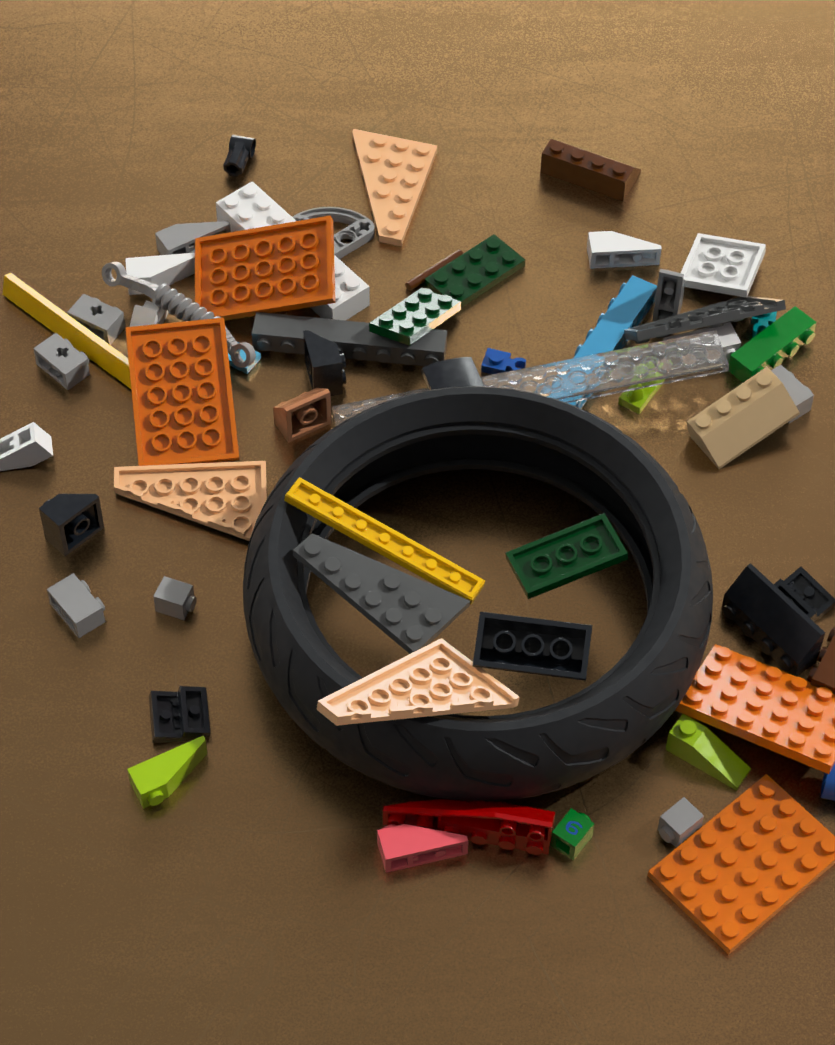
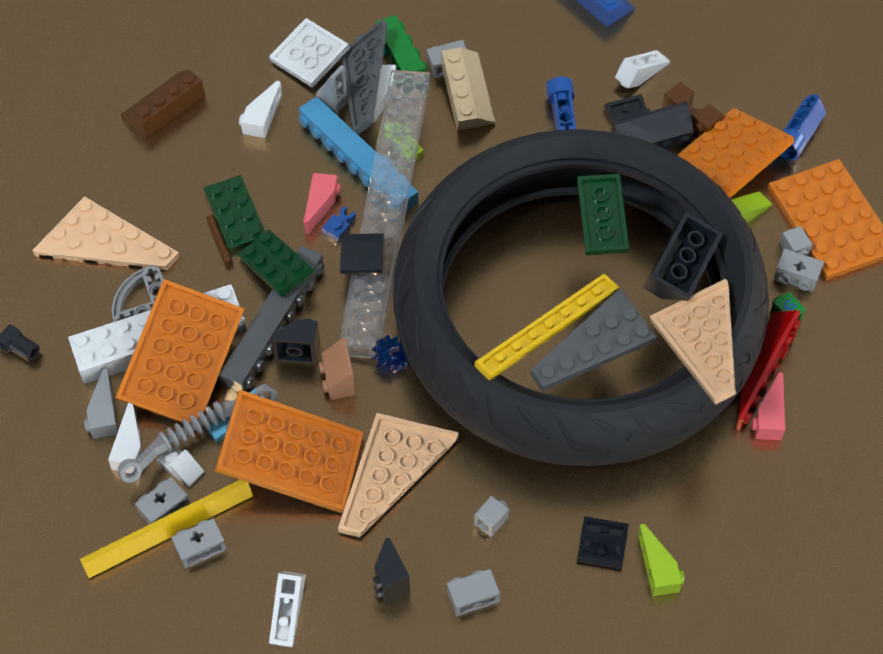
camera: 70 degrees left, 5 degrees up
none -> coral slope [304,173,341,234]
none -> blue beam [546,77,576,130]
none -> light grey brick [773,248,824,292]

